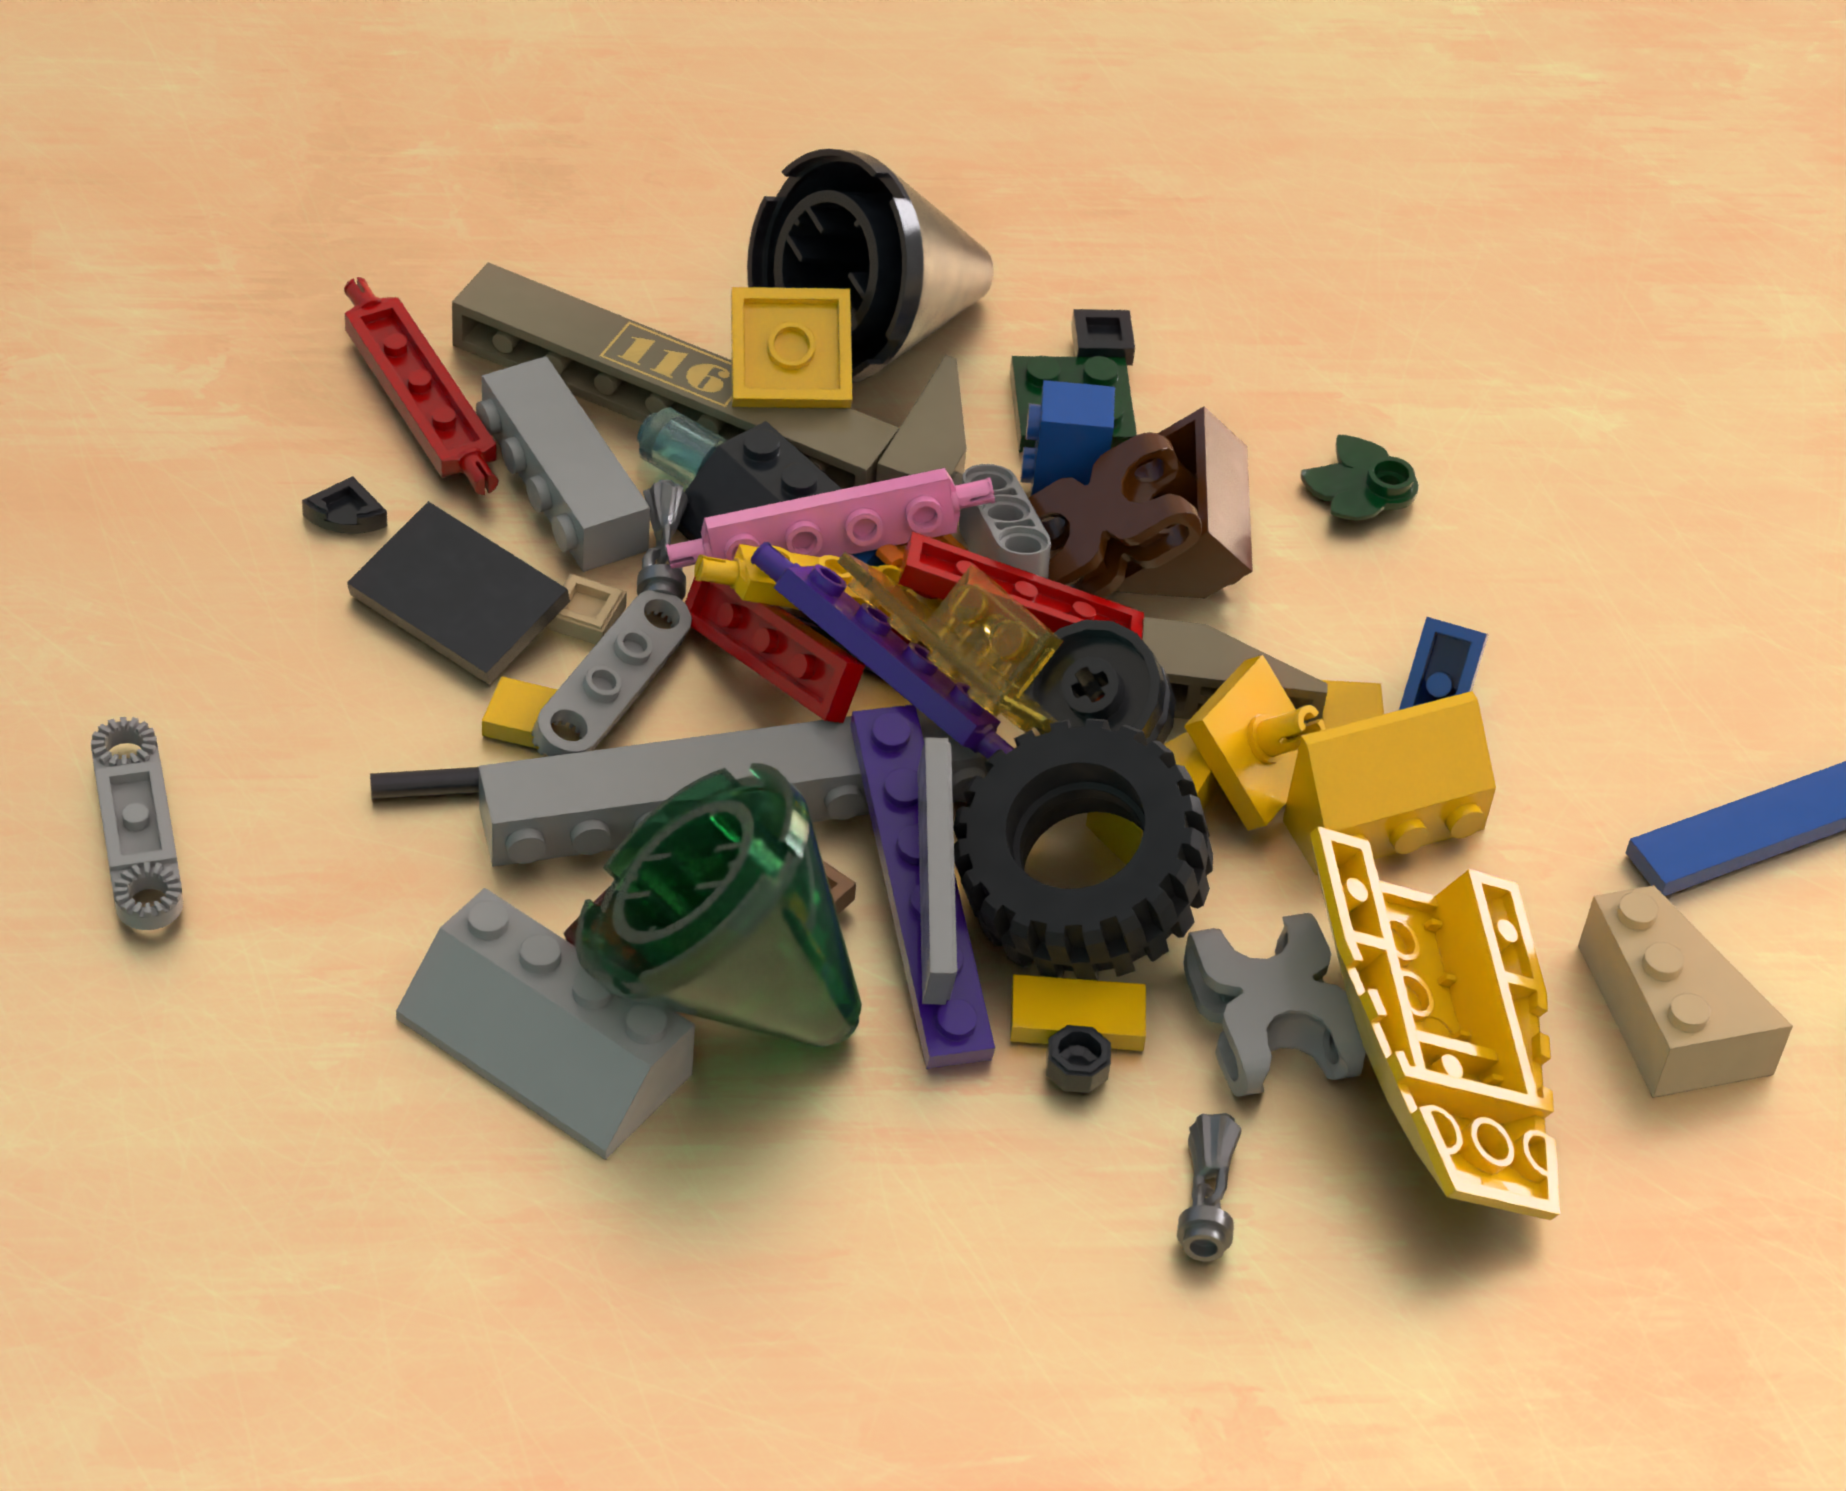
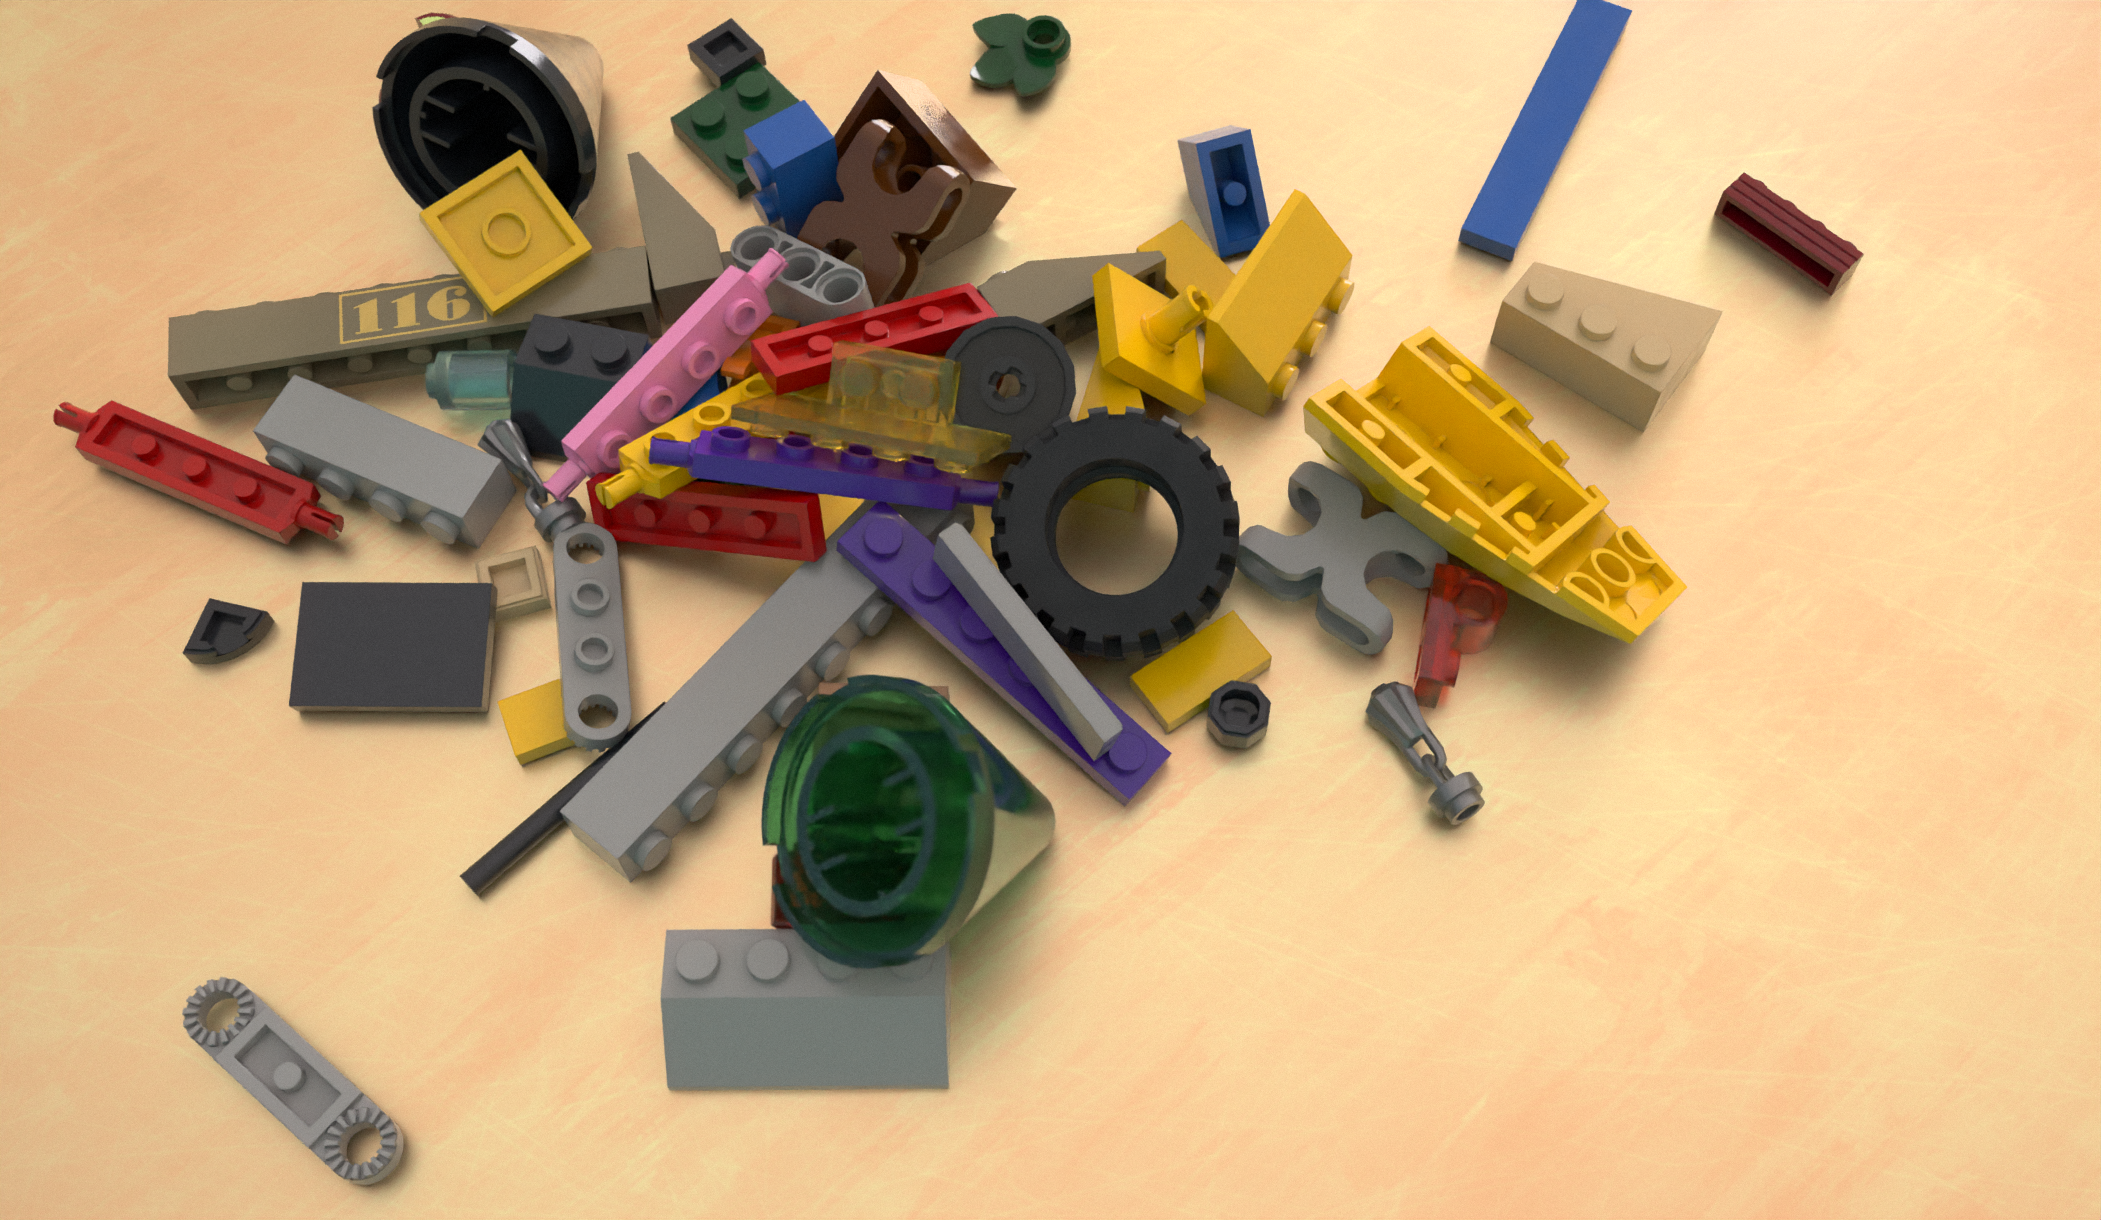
camera: 30 degrees left, 15 degrees up
none -> clear red plate [1412,563,1508,709]

